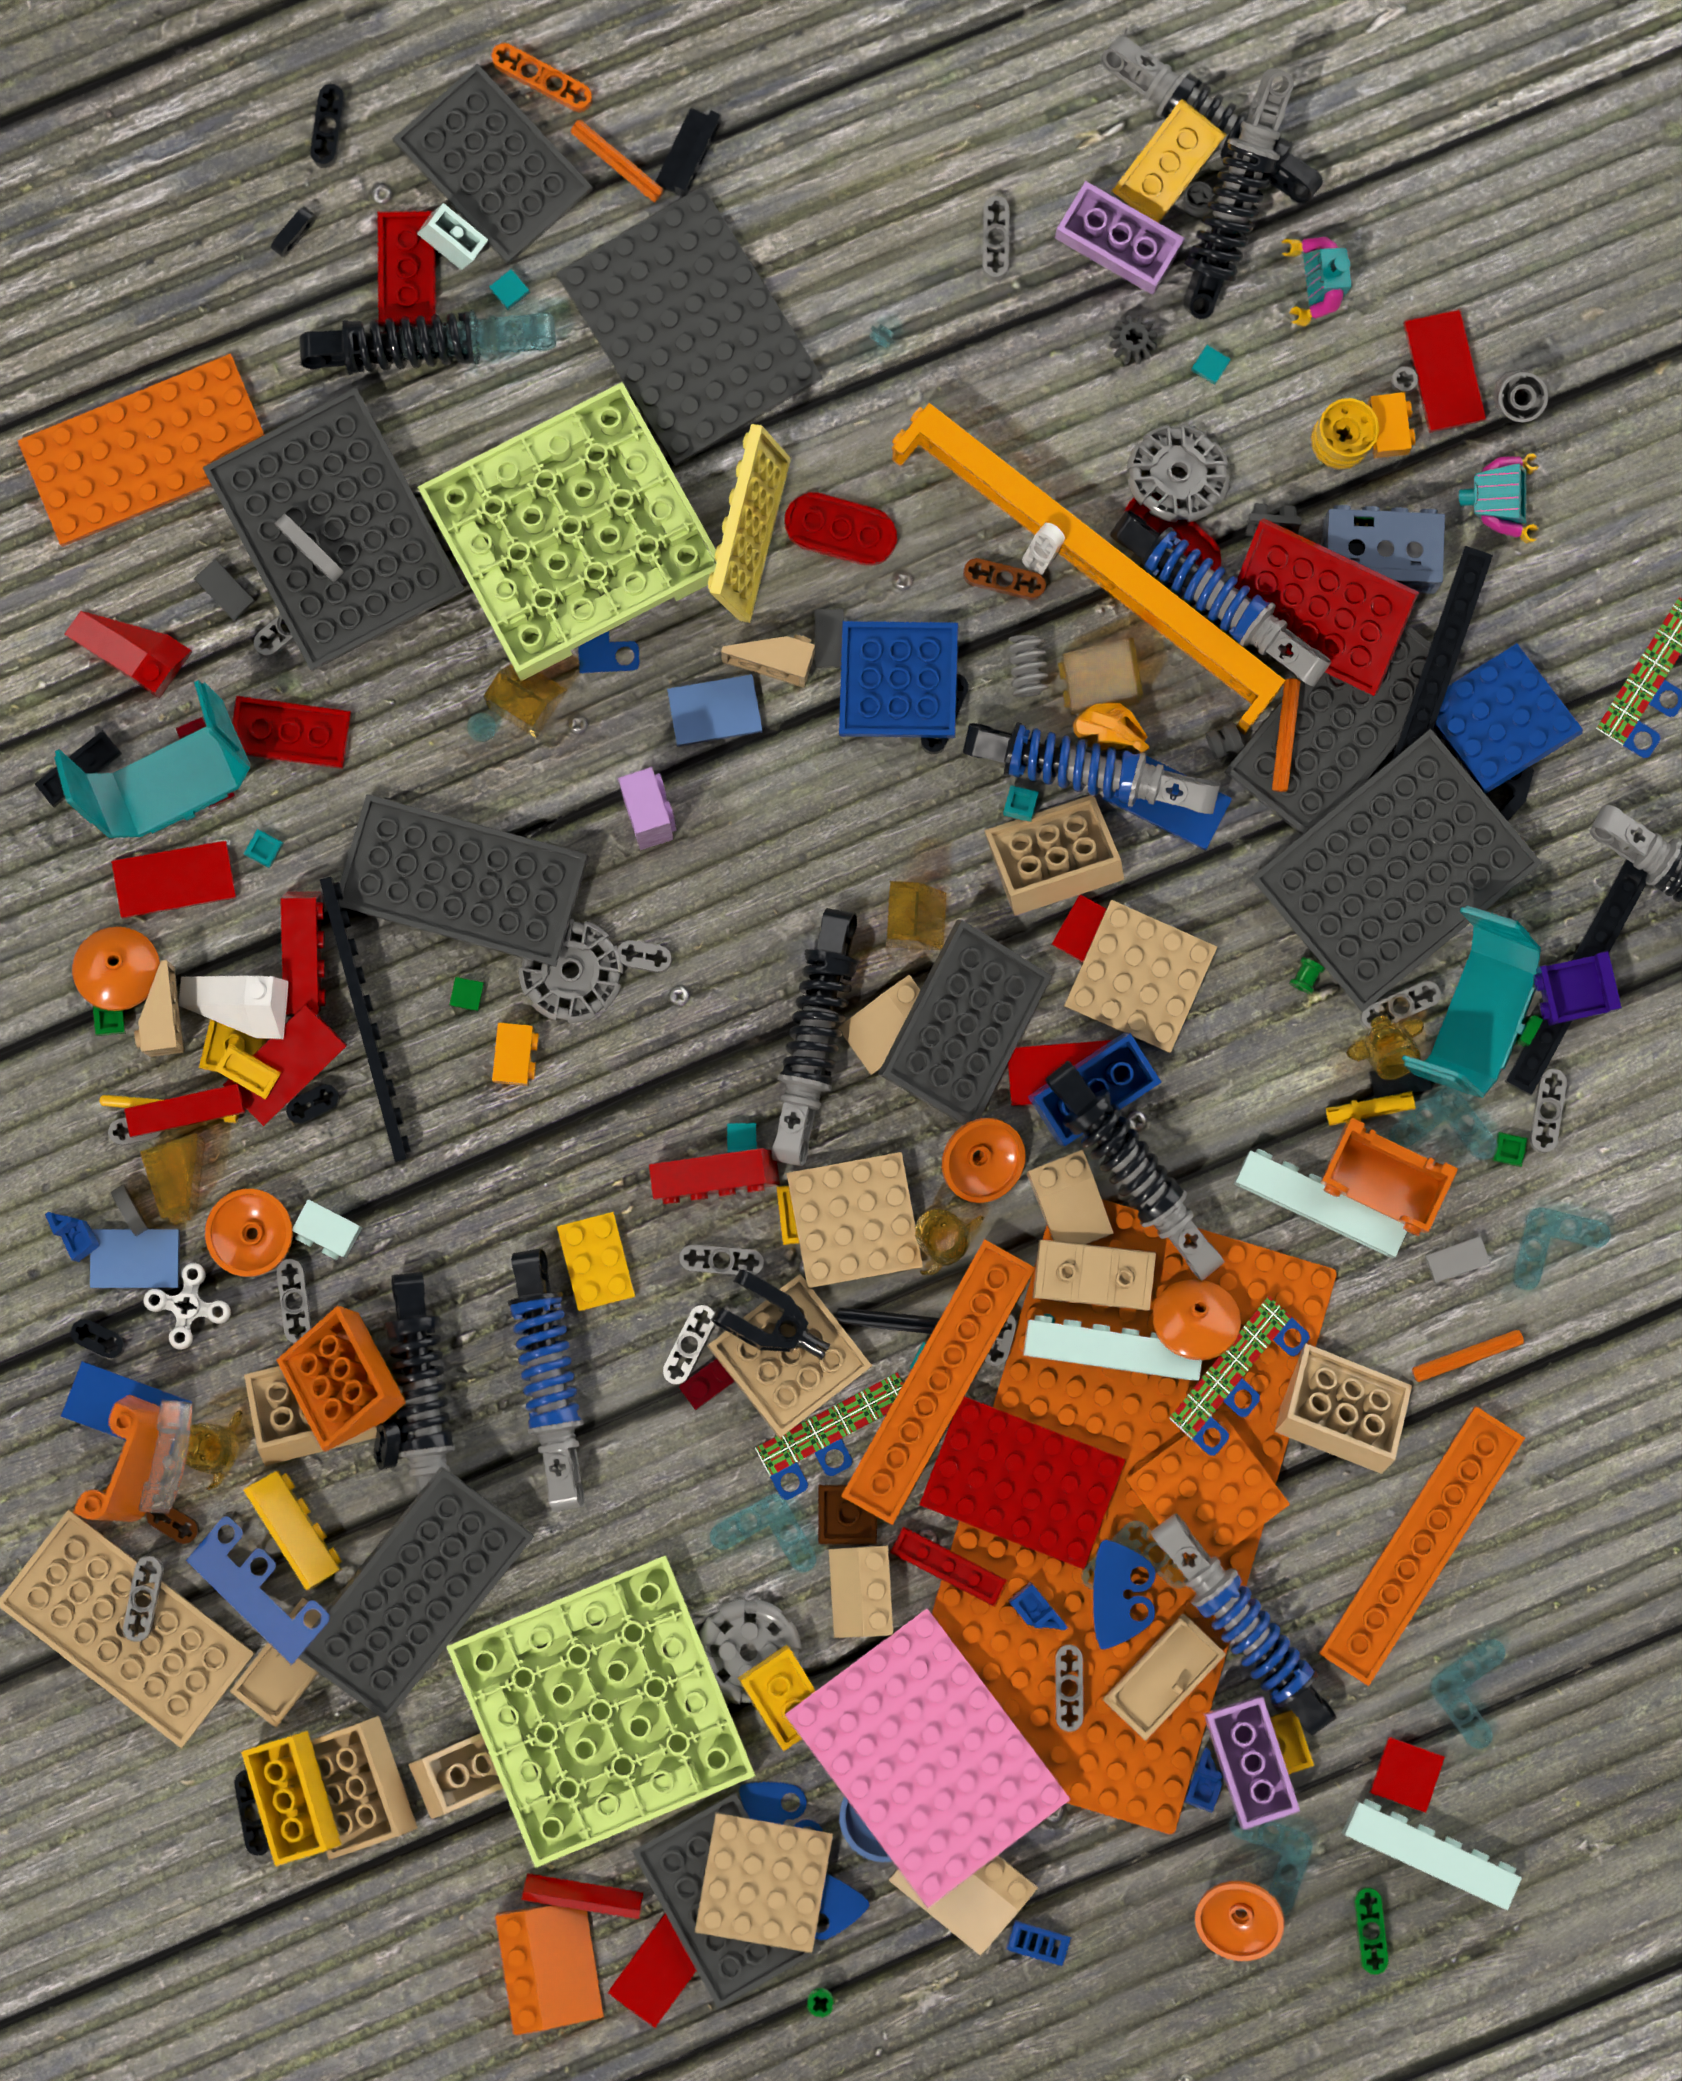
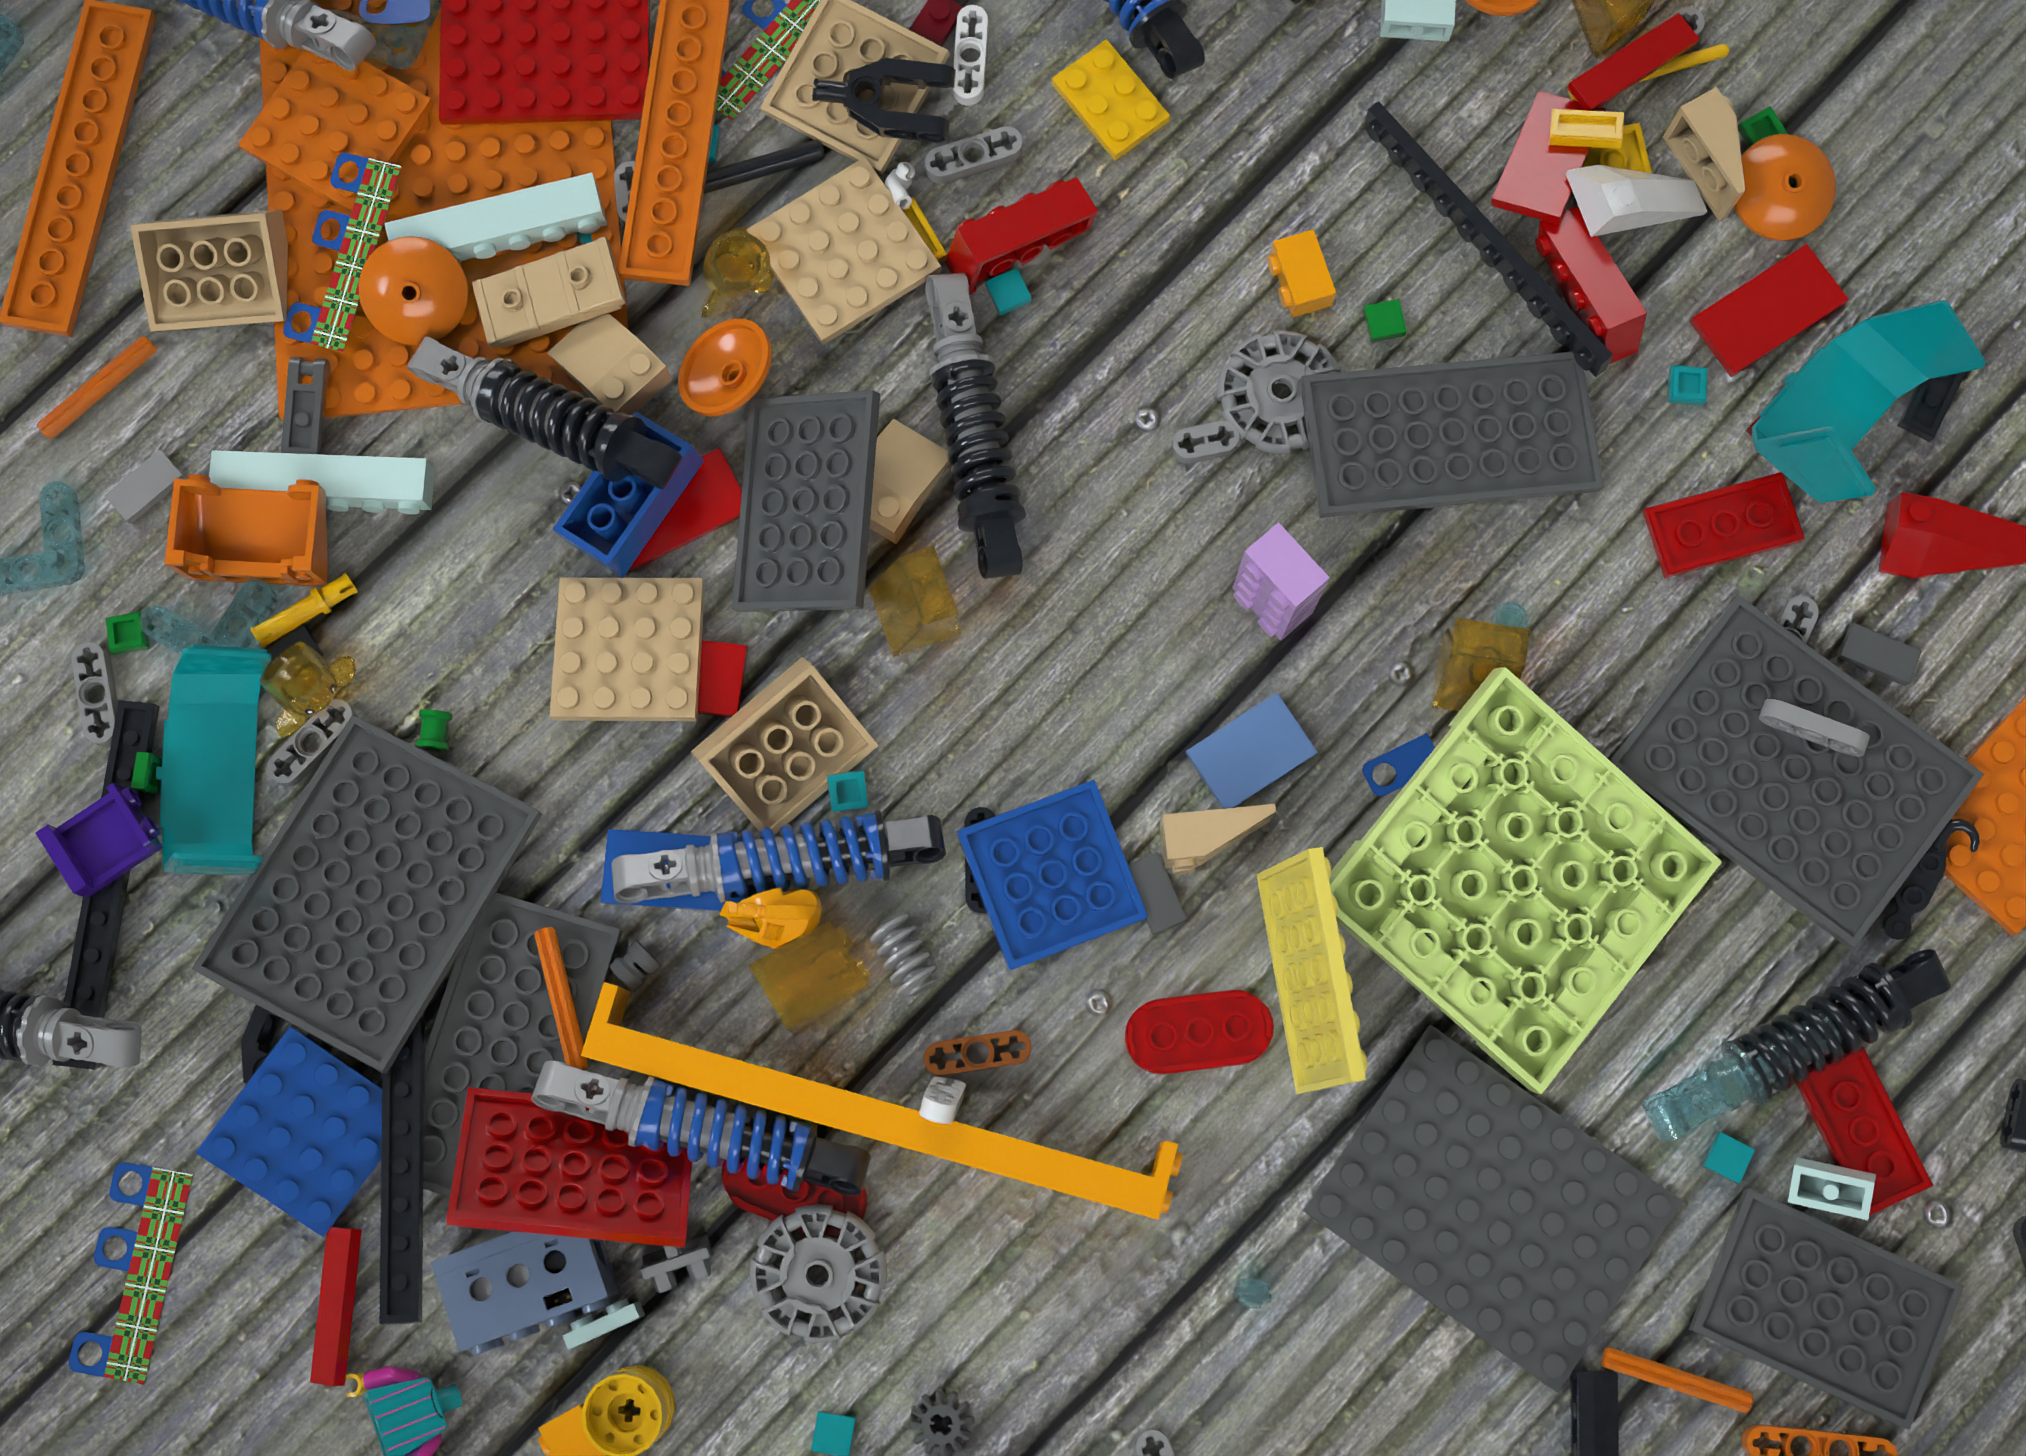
camera: 165 degrees right, 5 degrees down
black beam [286,1084,340,1125] -> none
none -> dark grey plate [281,357,330,454]
none -> red tile [310,1227,362,1386]
none -> light aqua plate [562,1298,645,1350]
none -> white arm [884,162,915,210]
none -> black piece [1883,819,1980,940]

